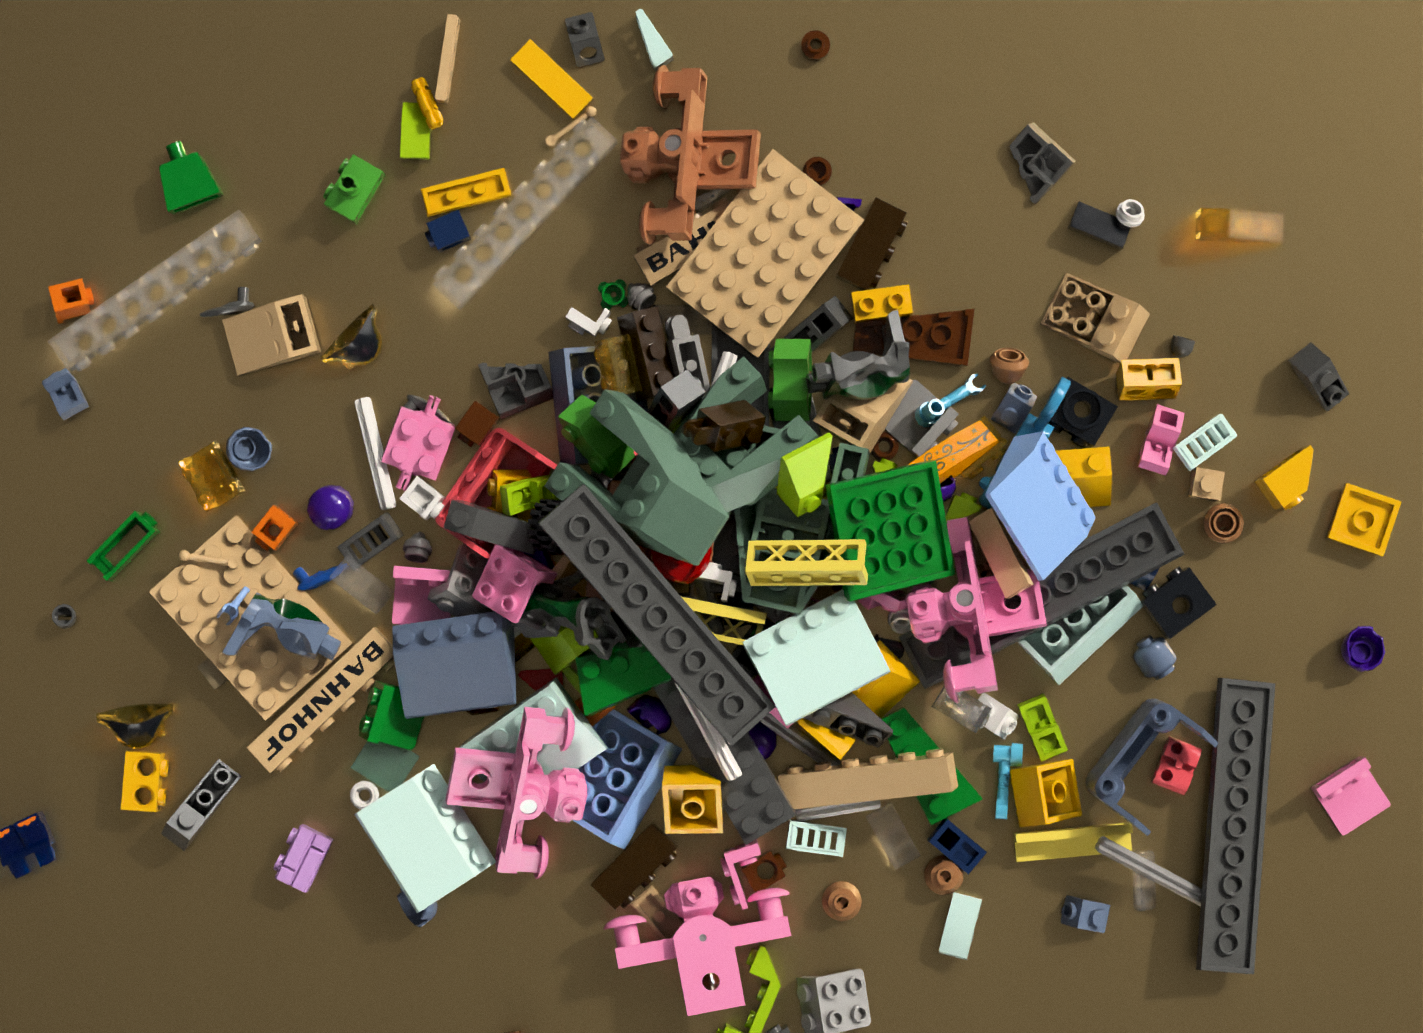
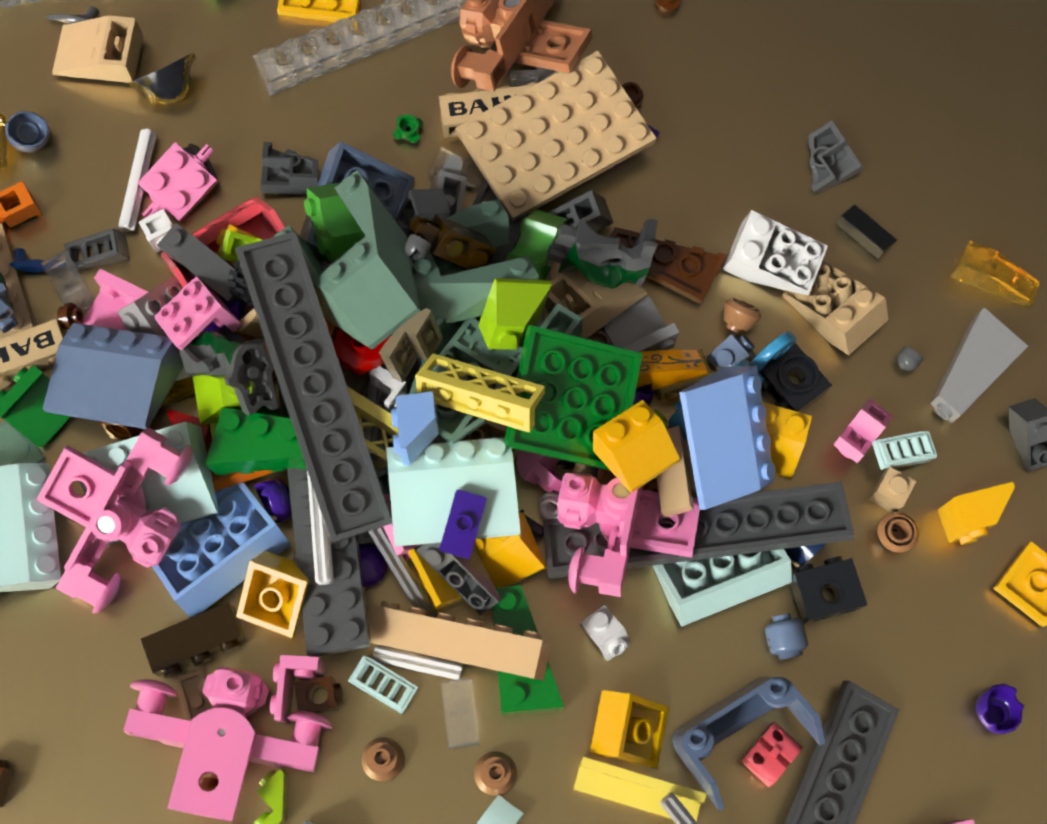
camera: 15 degrees right, 15 degrees down
dark purple hair [307,485,354,530] -> none
light grey plate [403,532,432,563] -> none
dark blue brick [424,210,471,253] -> none
reddish brown brick [455,401,500,447] -> none
white bracket [565,307,612,338] -> none
clear yellow bracket [594,334,642,394] -> none
dark brown brick [617,306,675,402] -> none
light grey plate [627,283,656,310] -> none
dark brown brick [836,197,909,291] -> none
yellow brick [850,284,913,324] -> none
medium azure brick [915,374,986,427] -> none
dark blue brick [927,818,987,875] -> none
clear slope [932,686,992,734] -> none
medium azure brick [993,743,1023,819] -> none
lime slope [1017,693,1068,762] -> none
white plate [1116,199,1145,227] -> none
yellow brick [1116,358,1182,401] -> none
none -> reddish brown plate [57,302,83,330]
none -> dark tan slope [379,308,444,383]
none -> light blue slope [391,391,439,465]
none -> dark grey hinge [405,234,432,260]
none -> dark purple plate [439,489,487,559]
none -> yellow slope [593,400,680,493]
none -> white slope [722,210,828,296]
none -> light grey slope [930,307,1028,423]

